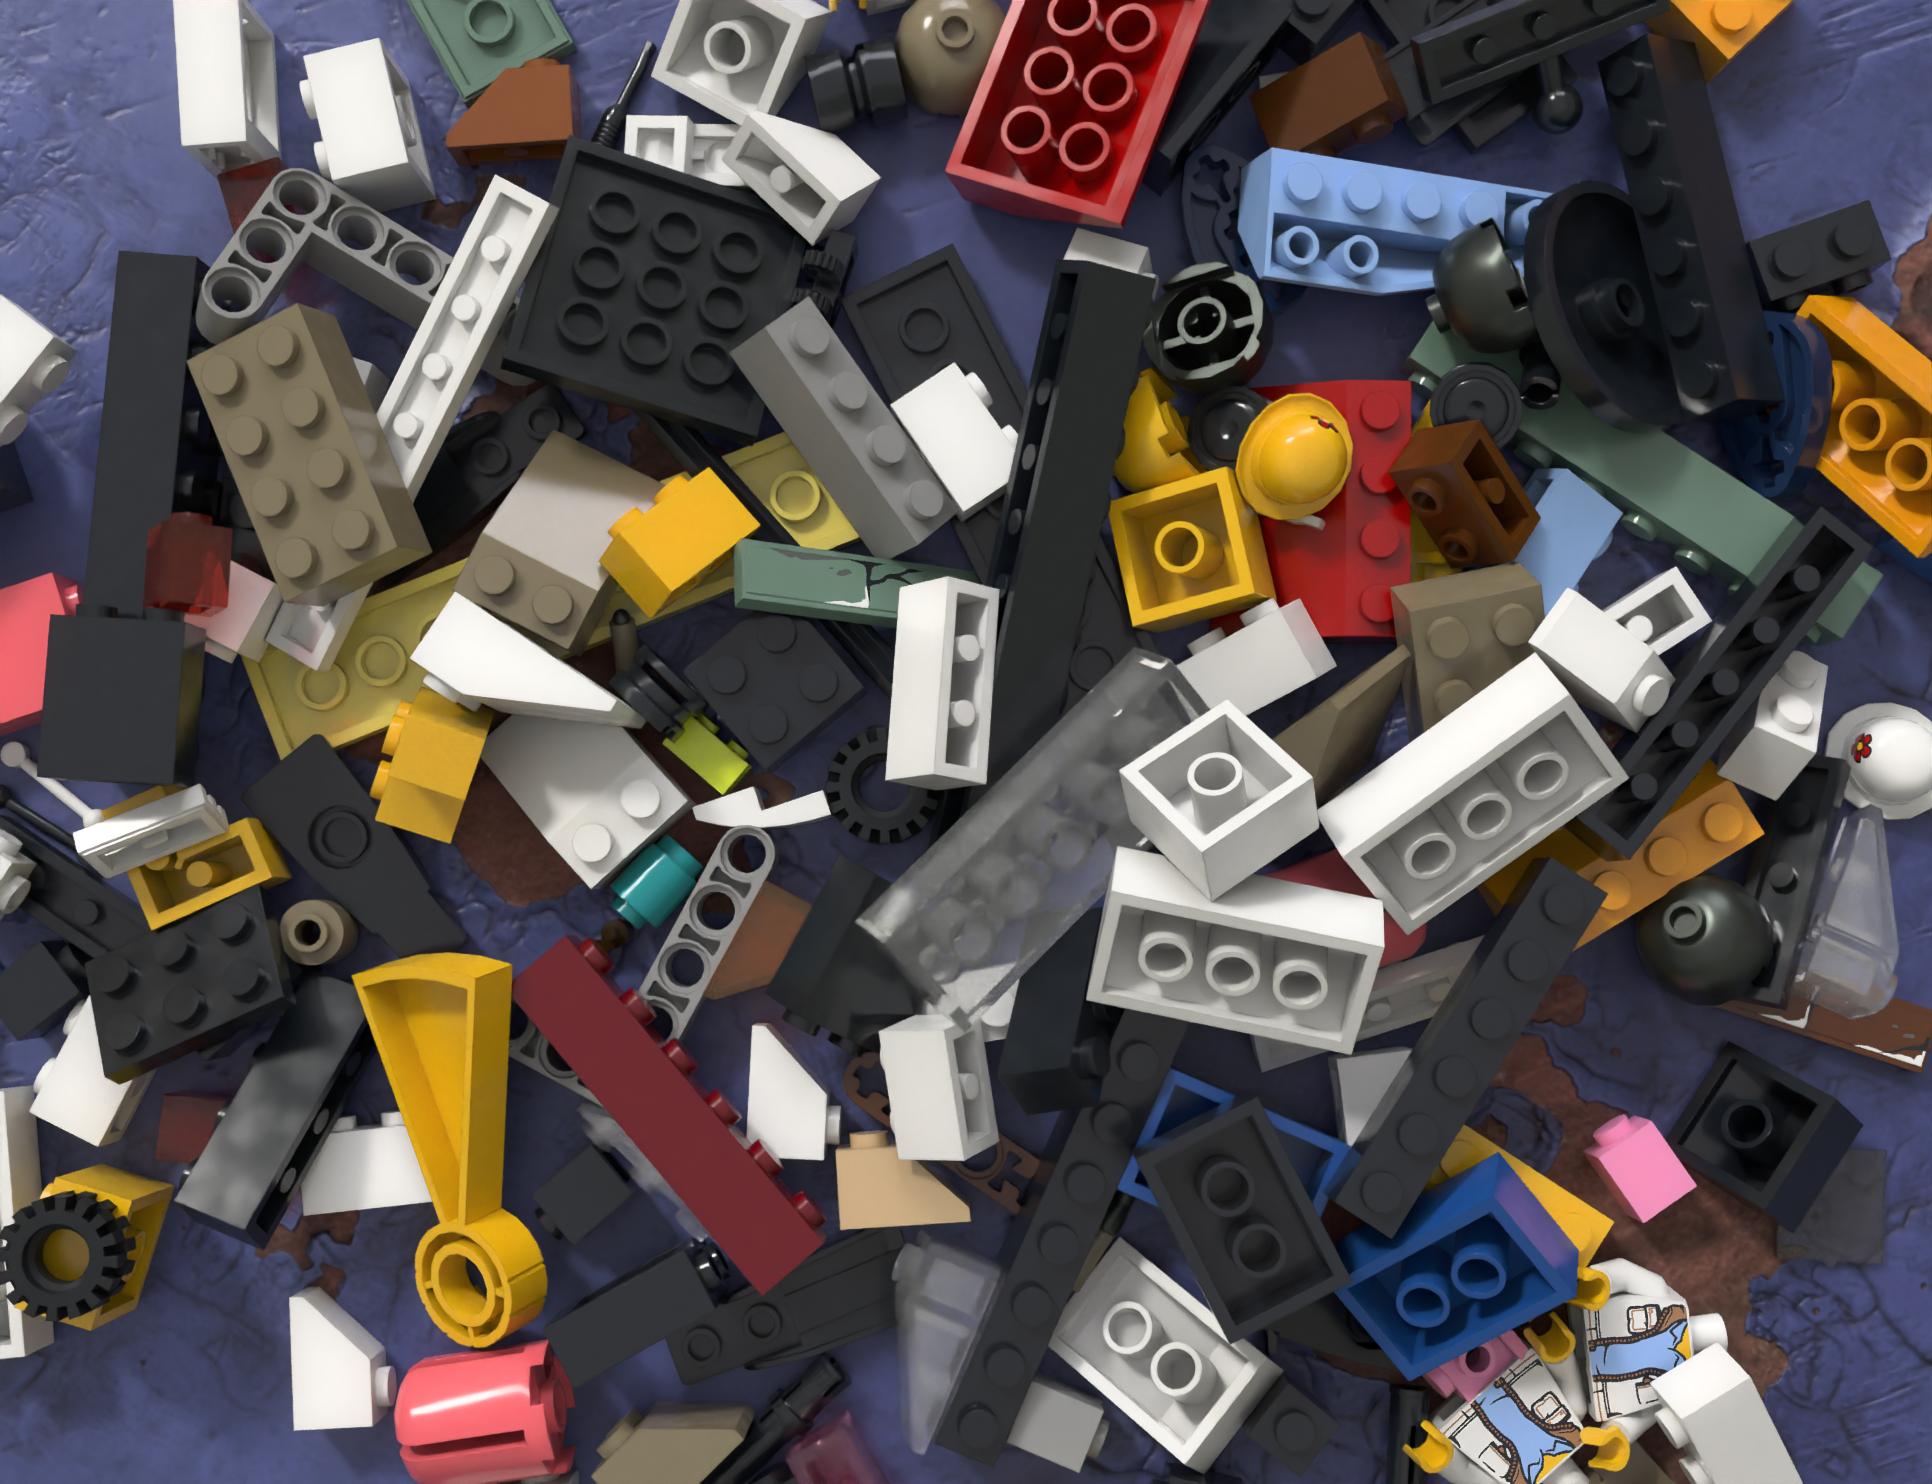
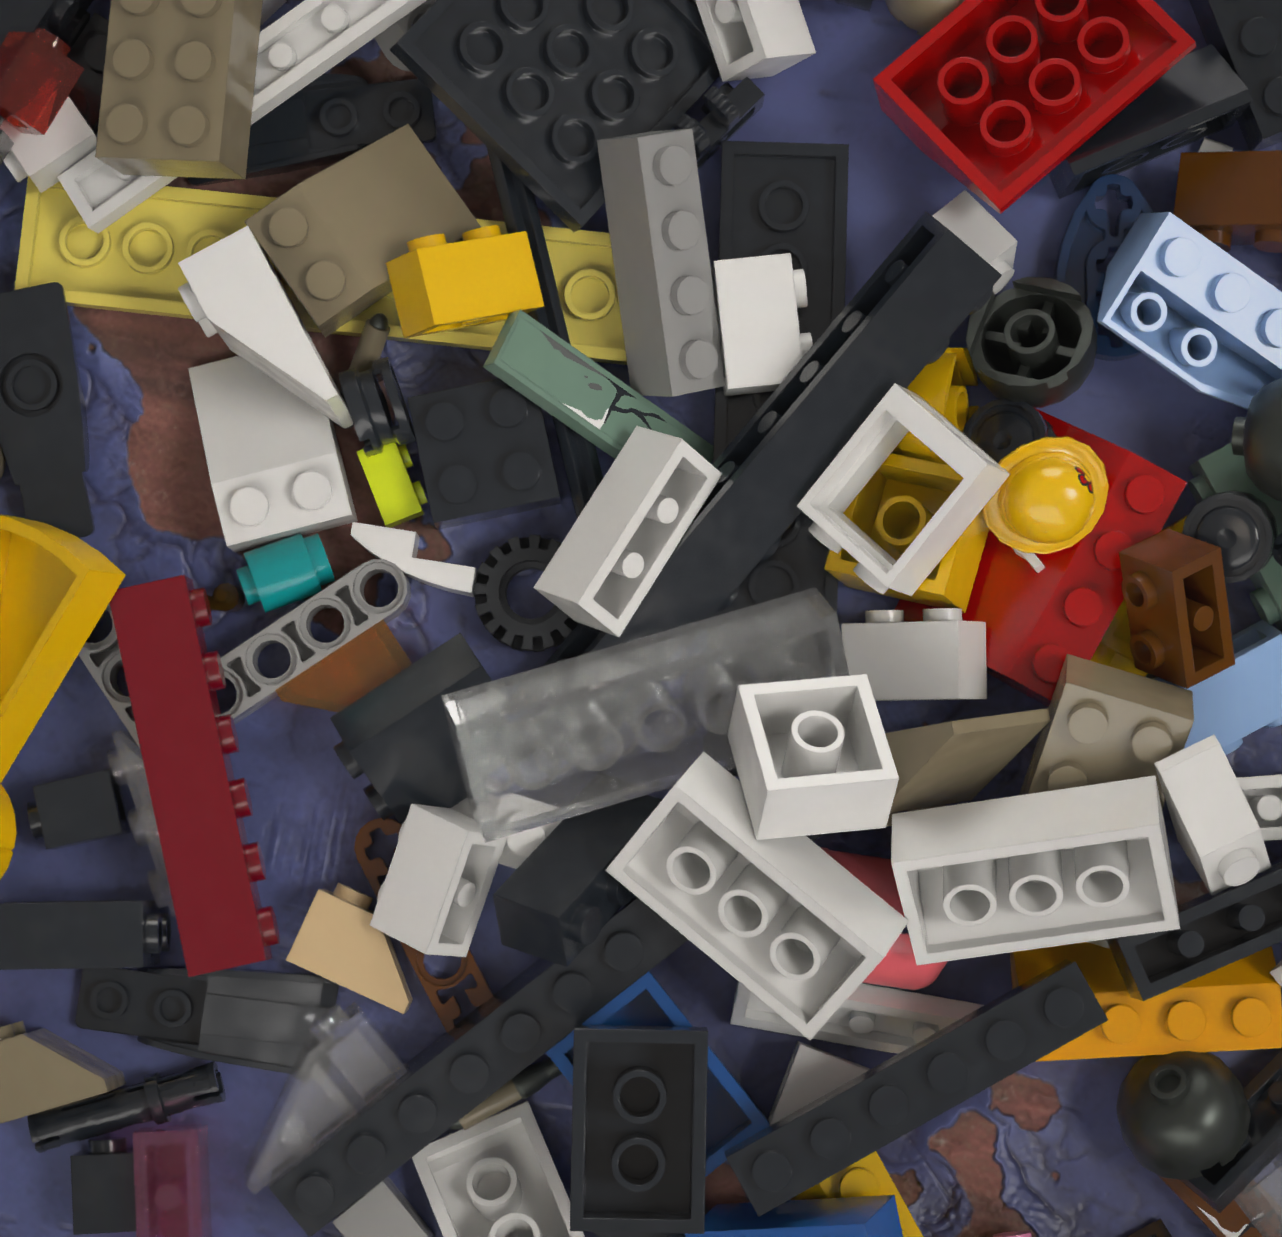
camera: 25 degrees right, 0 degrees up
yellow brick [369,686,495,844] -> none
white slope [746,1023,842,1160] -> none
none -> white window [797,383,1010,596]

